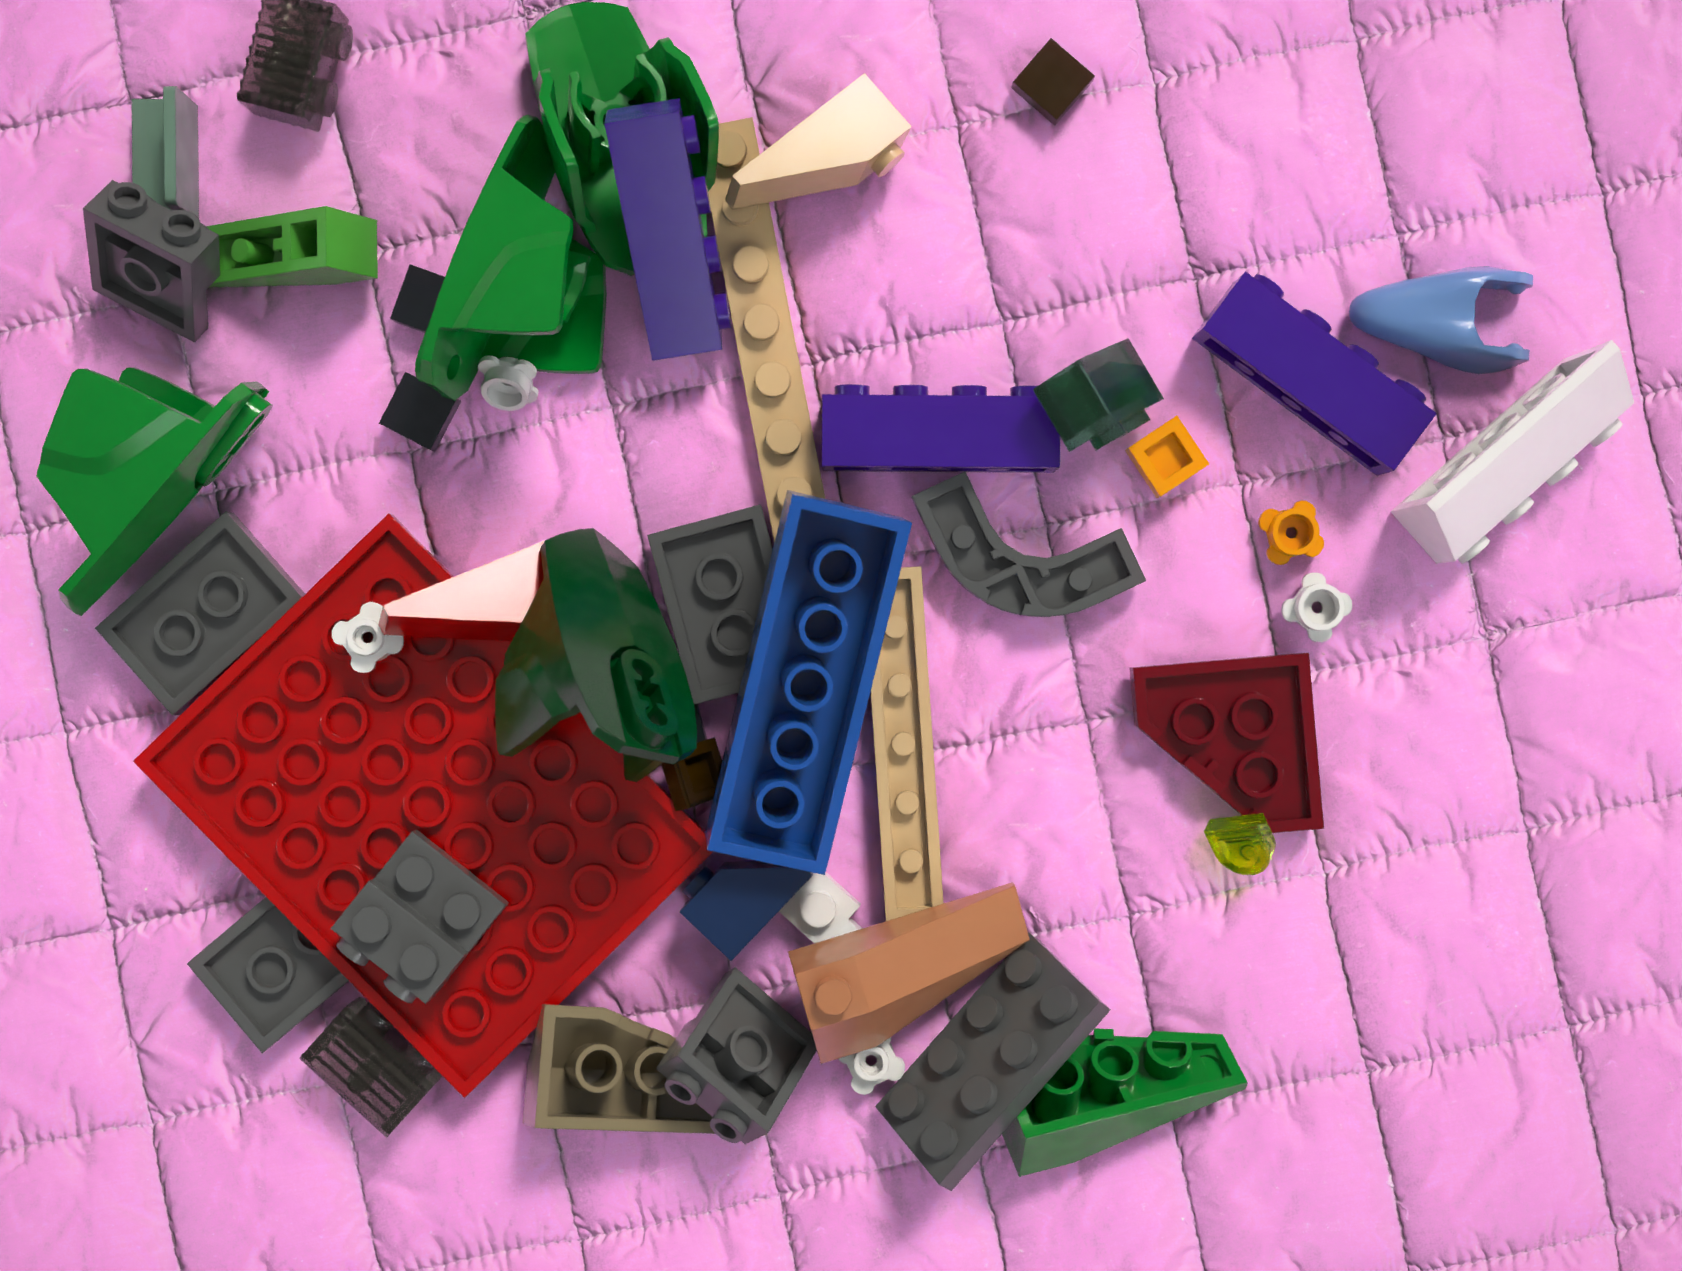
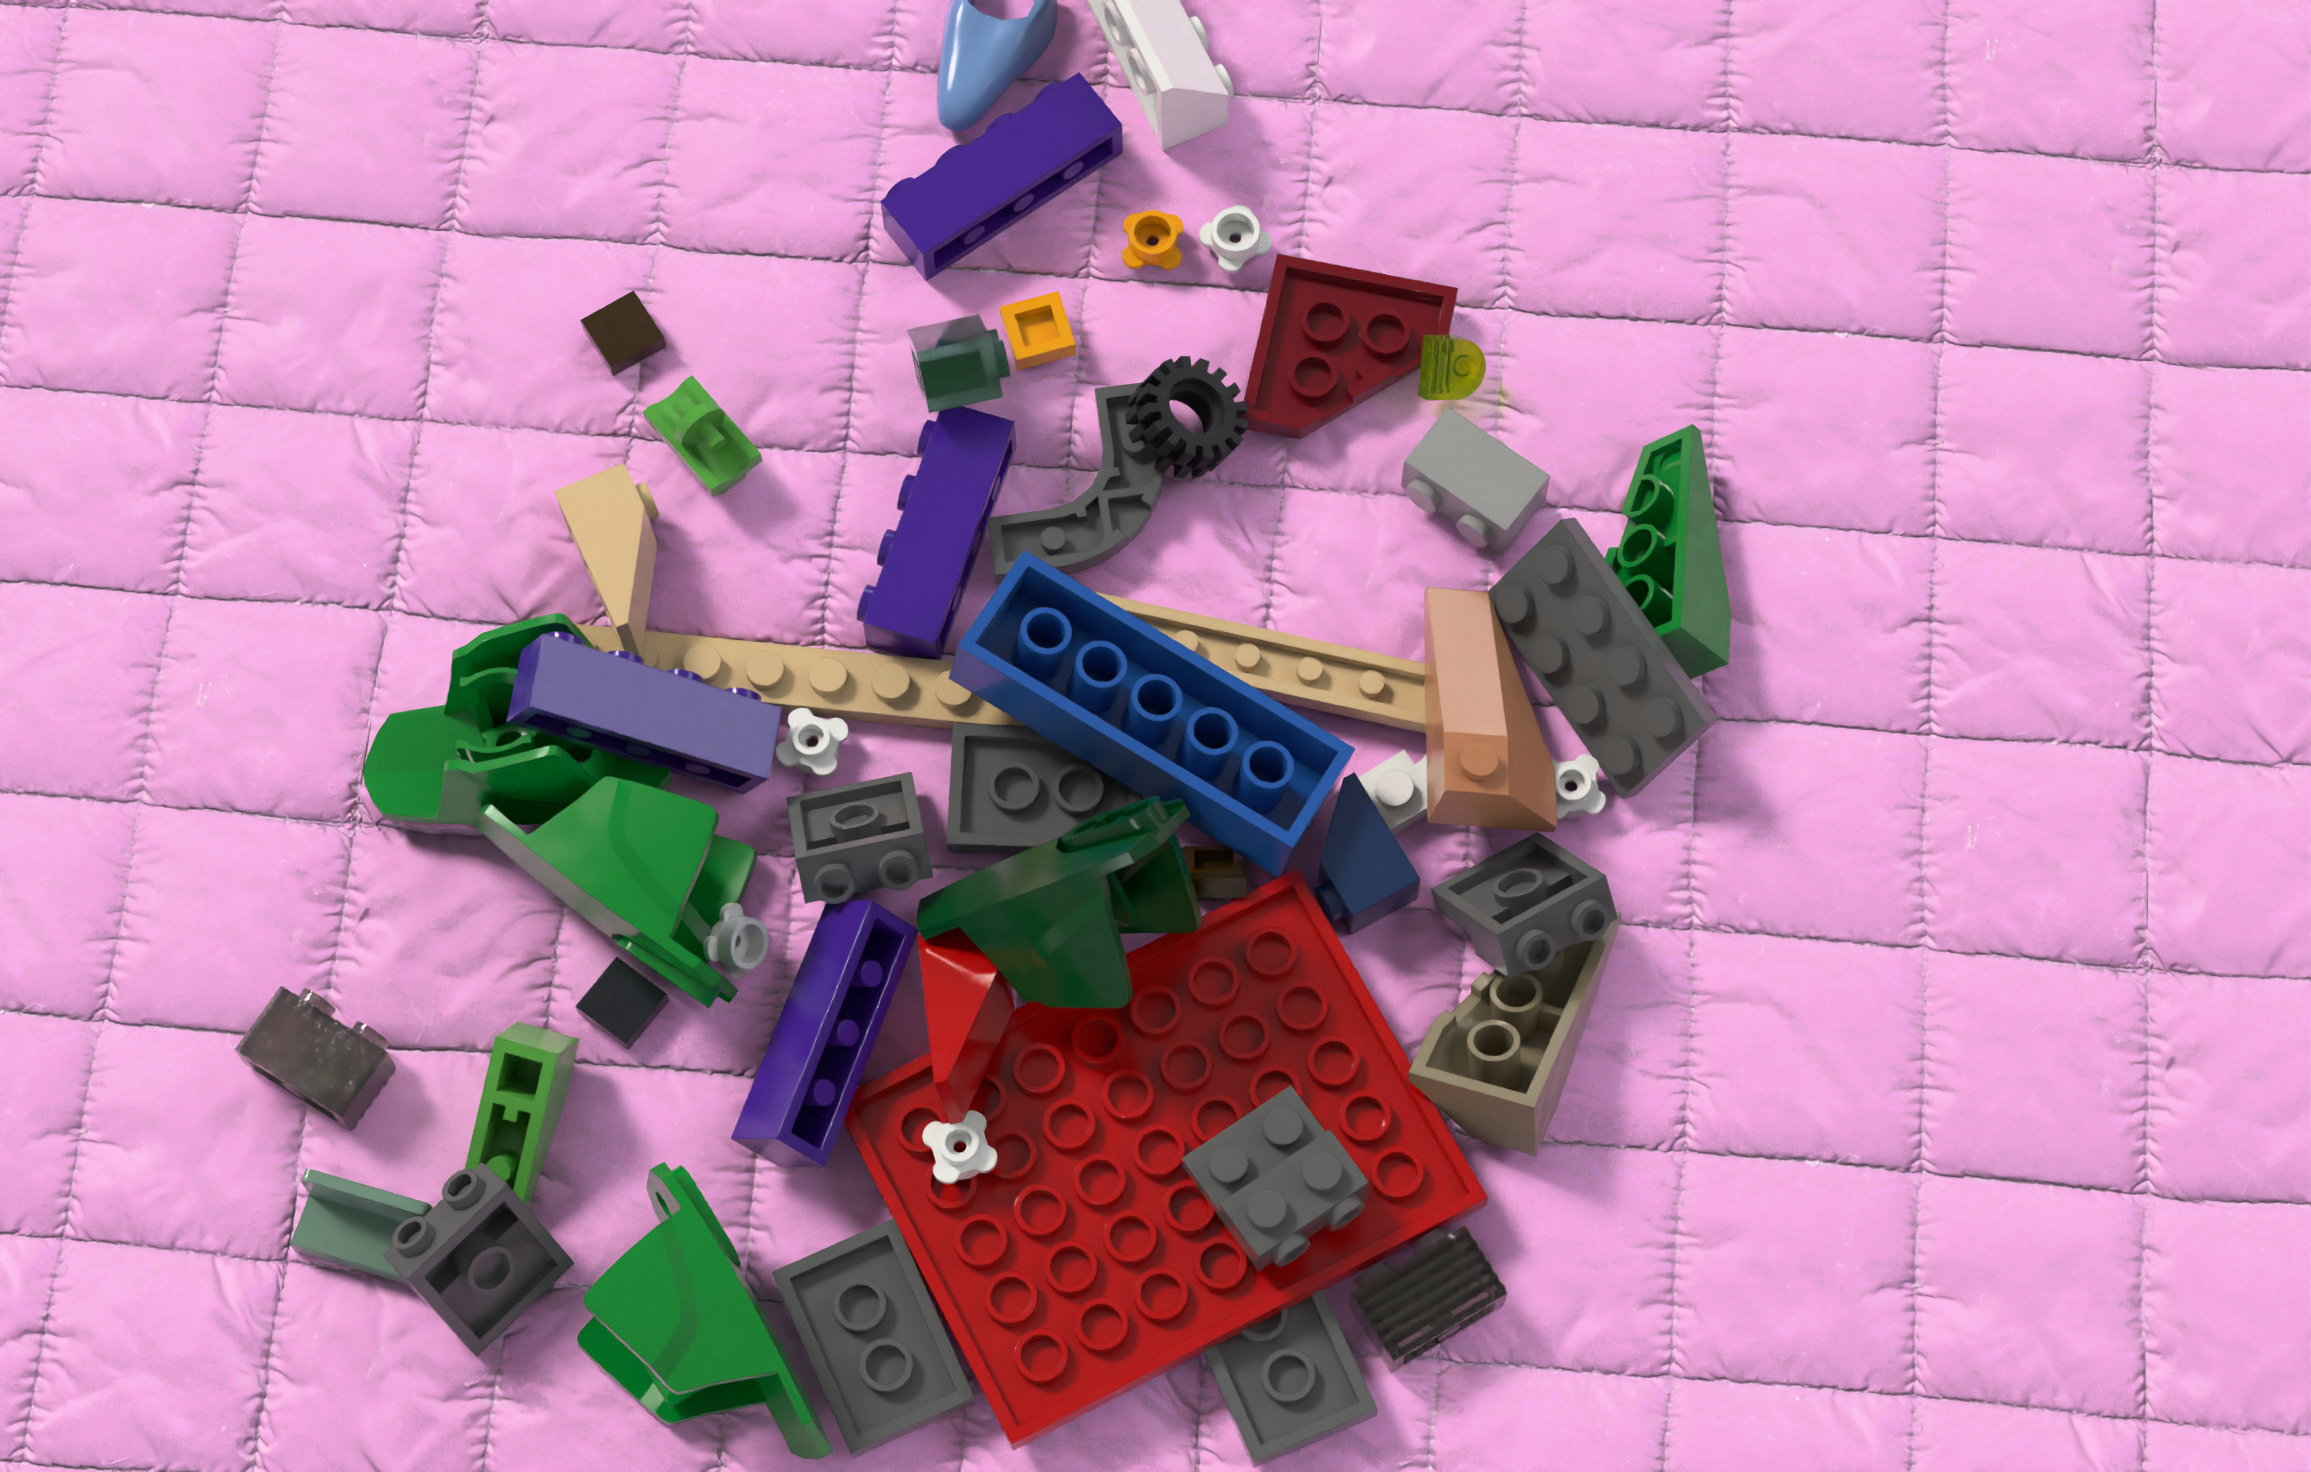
camera: 70 degrees left, 20 degrees down
black tile [379,372,461,452] -> none
none -> bright green hips [643,375,763,498]
none -> dark purple brick [731,900,919,1167]
none -> white plate [776,708,849,777]
none -> dark grey plate [786,772,933,904]
none -> black tyre [1125,356,1248,479]
none -> light grey brick [1401,406,1550,555]

